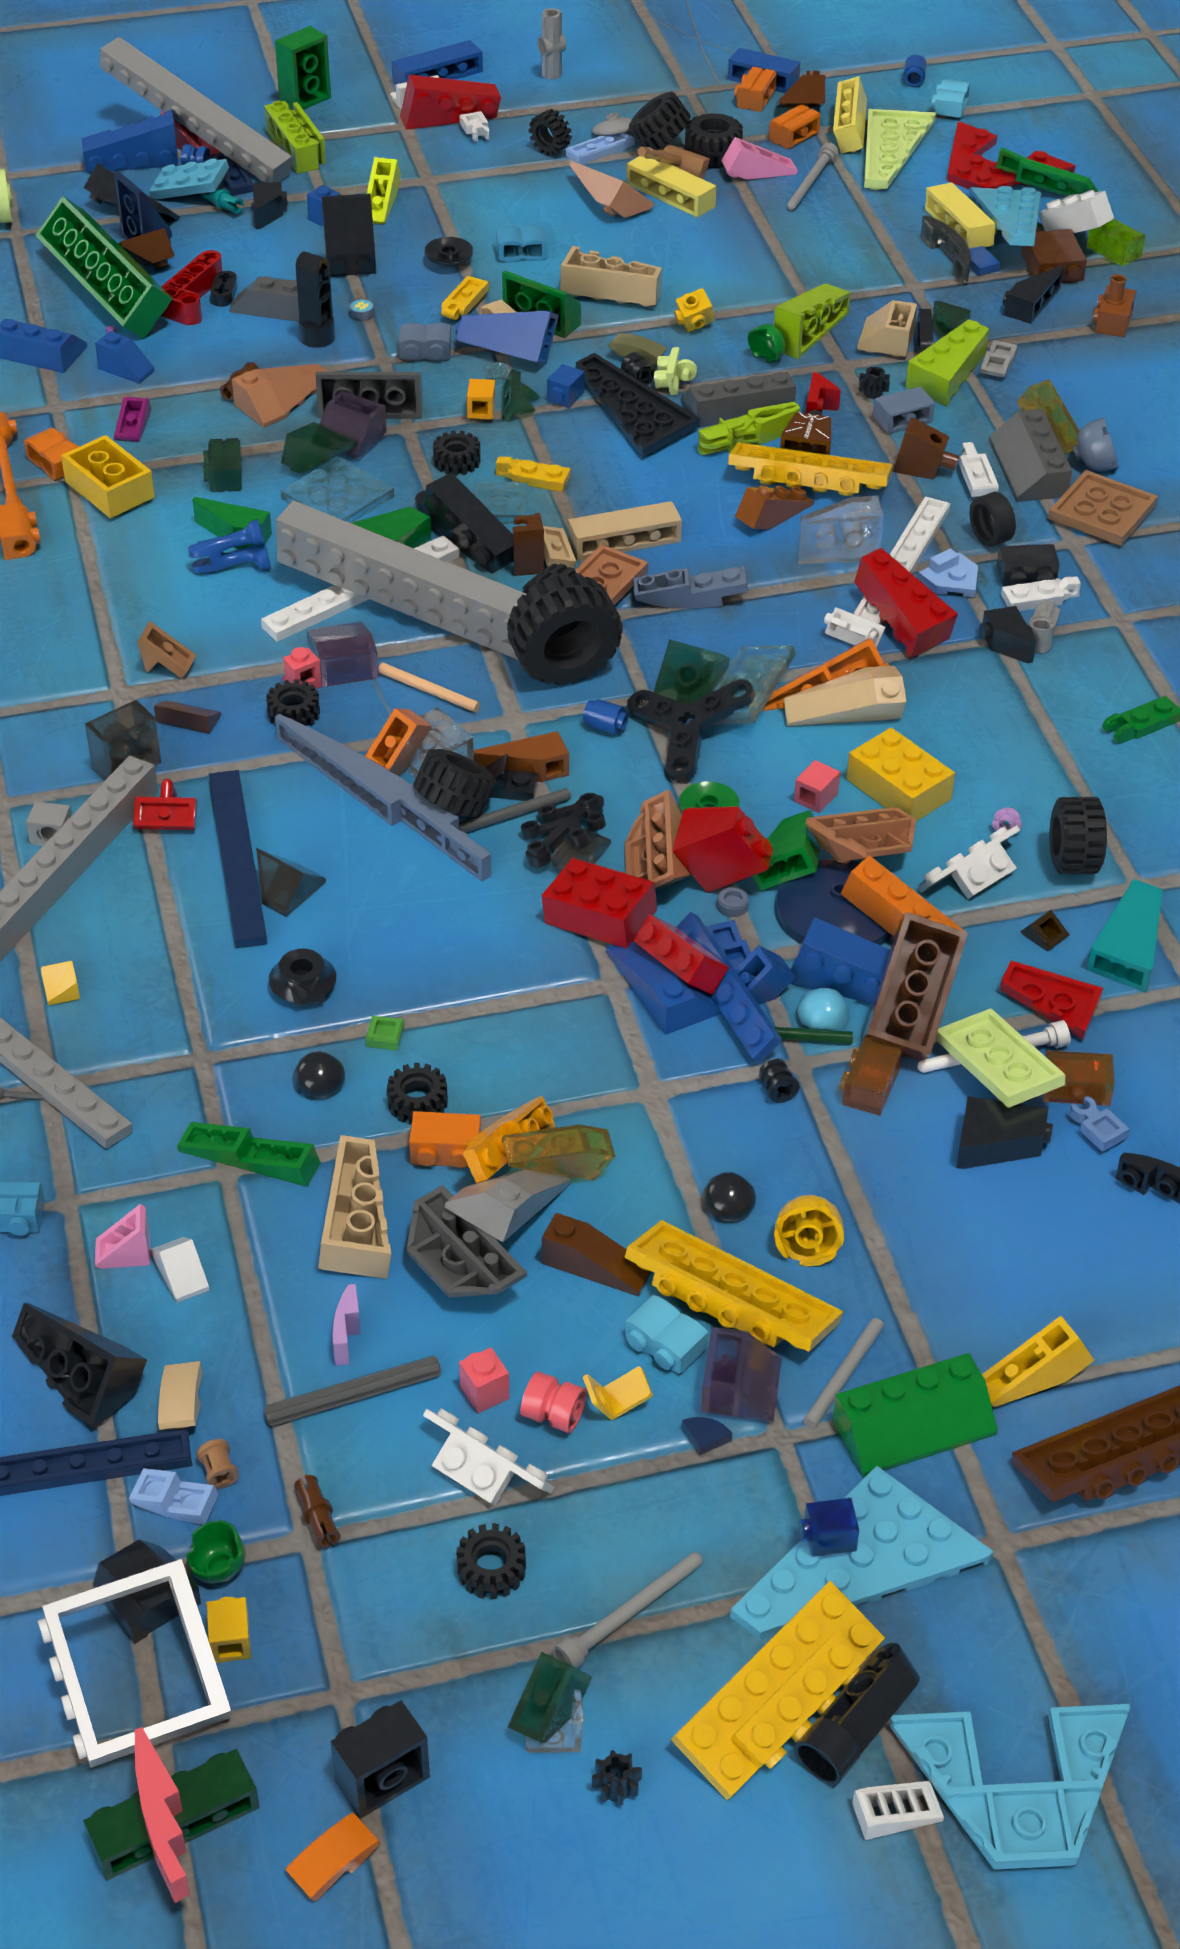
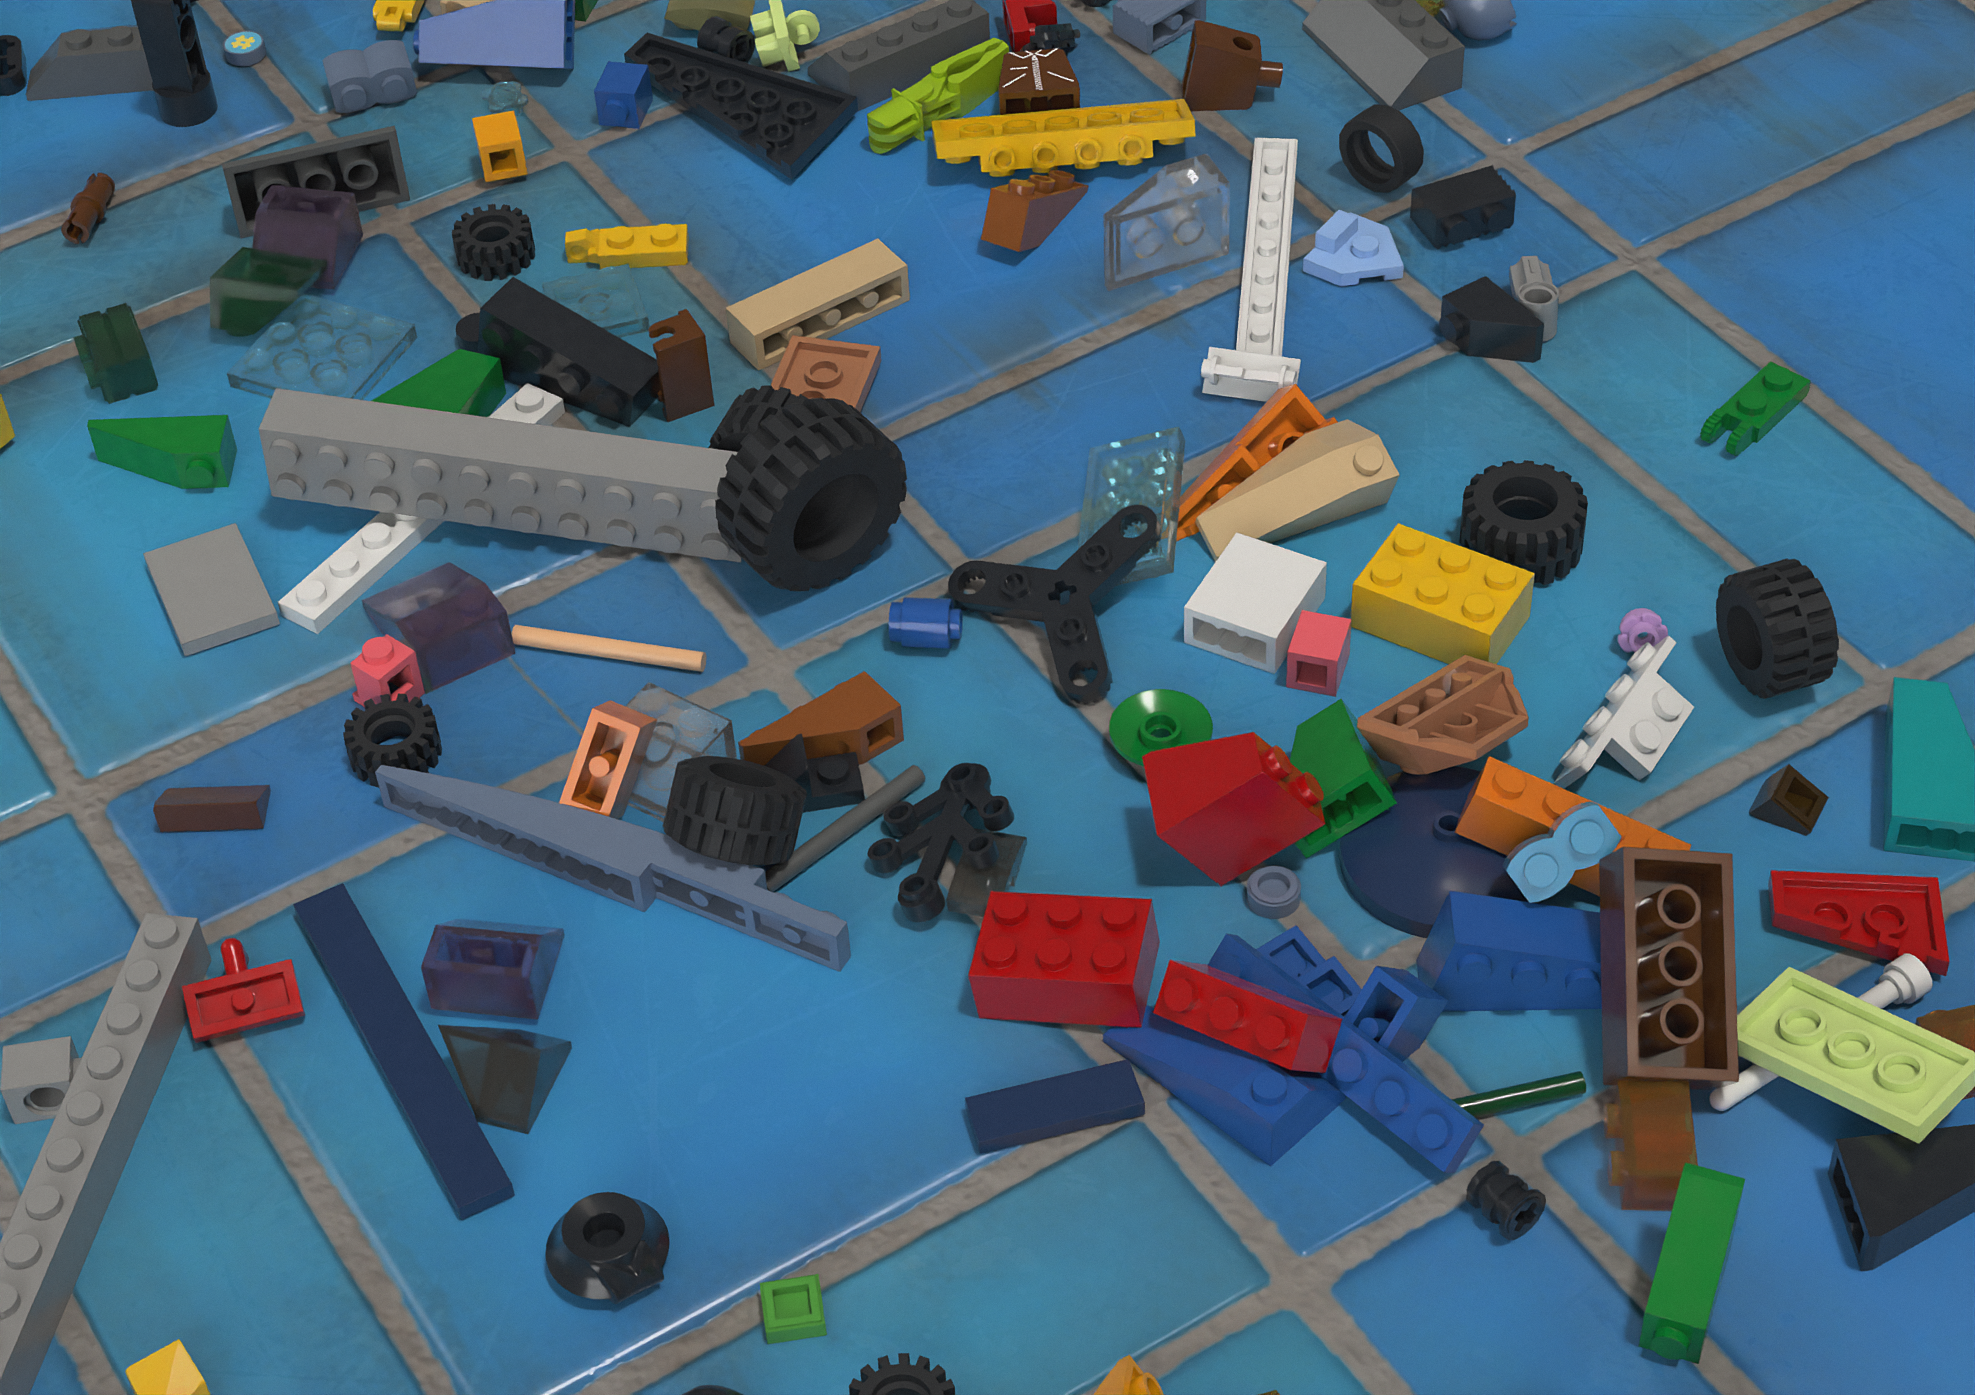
camera: 15 degrees left, 0 degrees up
clear smoke brick [85,700,162,781] -> none
medium nougat slope [137,621,196,679] -> none
blue piece [188,519,271,574] -> none
nougat wedge [232,364,328,428] -> none
clear green tile [501,369,540,421] -> none
tan plate [543,526,576,568] -> none
nougat wedge [625,789,691,889] -> none
sand blue slope [634,566,748,608] -> none
clear green slope [654,639,731,705] -> none
medium azure hair [797,988,849,1031] -> none
red wedge [854,548,958,659] -> none
white hinge [958,442,999,497] -> none
white hinge [1001,577,1081,611] -> none
medium nougat plate [1048,470,1158,546] -> none
none -> light grey tile [143,523,280,656]
none -> clear purple slope [421,918,565,1020]
none -> dark blue tile [965,1059,1145,1154]
none -> black axle [1030,23,1080,50]
none -> white brick [1184,532,1327,674]
none -> black tyre [1459,460,1588,585]
none -> dark azure brick [1503,802,1622,903]
none -> green slope [1638,1162,1745,1364]

